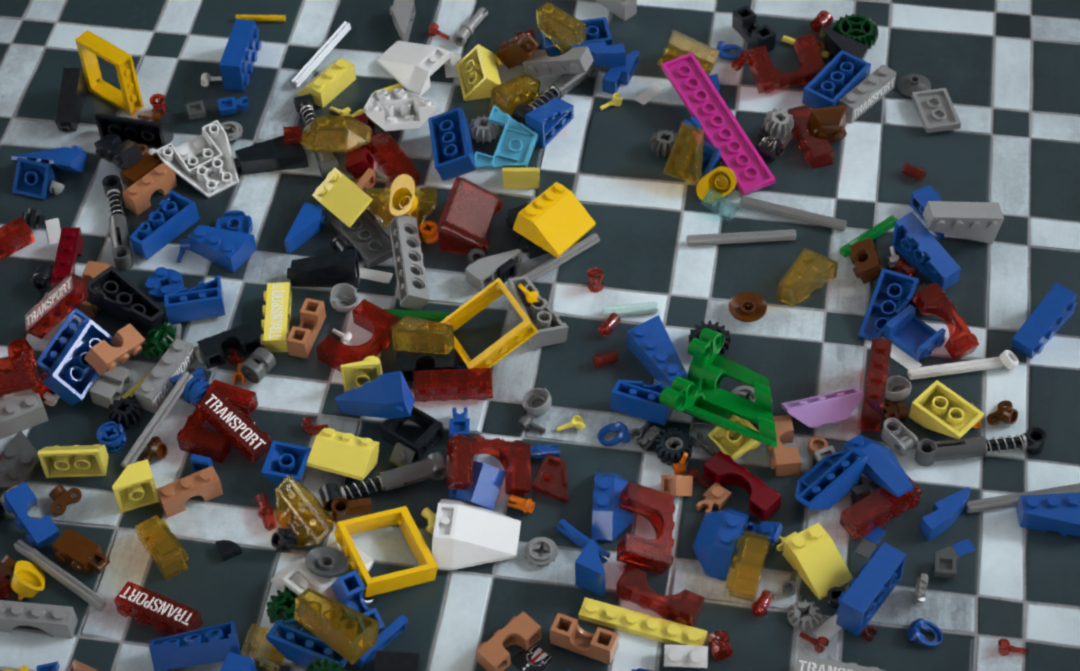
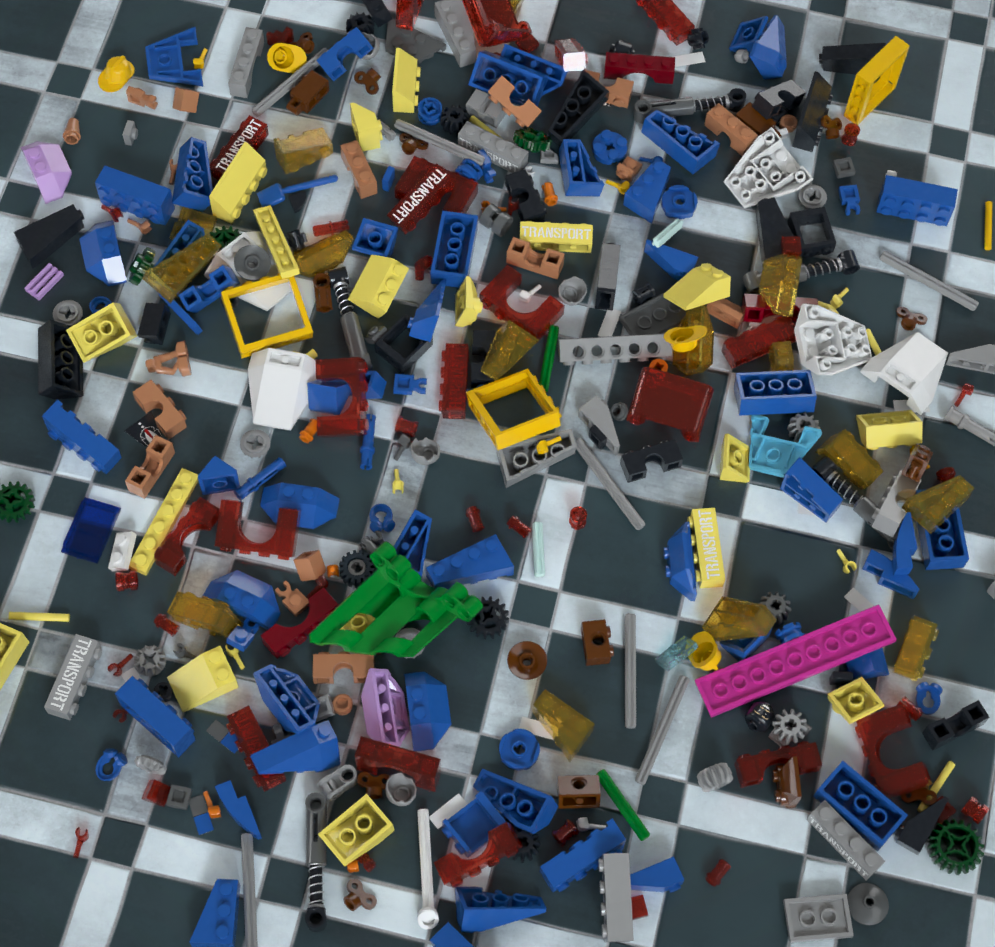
camera: 90 degrees right, 15 degrees up
light yellow slope [296,58,356,108] -> none
yellow slope [512,182,596,258] -> none
clear red wing [531,454,569,504] -> none
none -> clear red slope [142,779,171,807]
none -> nougat piece [145,340,192,377]
none -> orange hand [203,791,221,818]
none -> light yellow slope [209,142,267,224]
none -> light yellow plate [253,205,300,279]
none -> blue piece [257,175,338,207]
none -> clear red bush [395,416,419,437]
none -> blue wedge [404,672,451,752]
none -> blue brick [430,211,478,288]
none -> blue wedge [455,886,547,933]
none -> blue plate [499,729,540,770]
none -> white sticker [519,717,559,740]
none -> orange pin [542,182,558,206]
none -> reddish brown brick [581,619,614,666]
none -> yellow hand [606,179,630,195]
none -> nougat bracket [616,156,643,183]
none -> light aqua axle [652,218,683,248]
none -> blue wedge [663,522,697,601]
none -> light yellow brick [687,508,725,588]
none -> light grey gear [696,763,733,792]
none -> clear yellow slope [769,341,794,371]
none -> black window [787,207,836,258]
none -> light yellow slope [828,677,884,724]
none -> reddish brown piece [896,307,927,330]

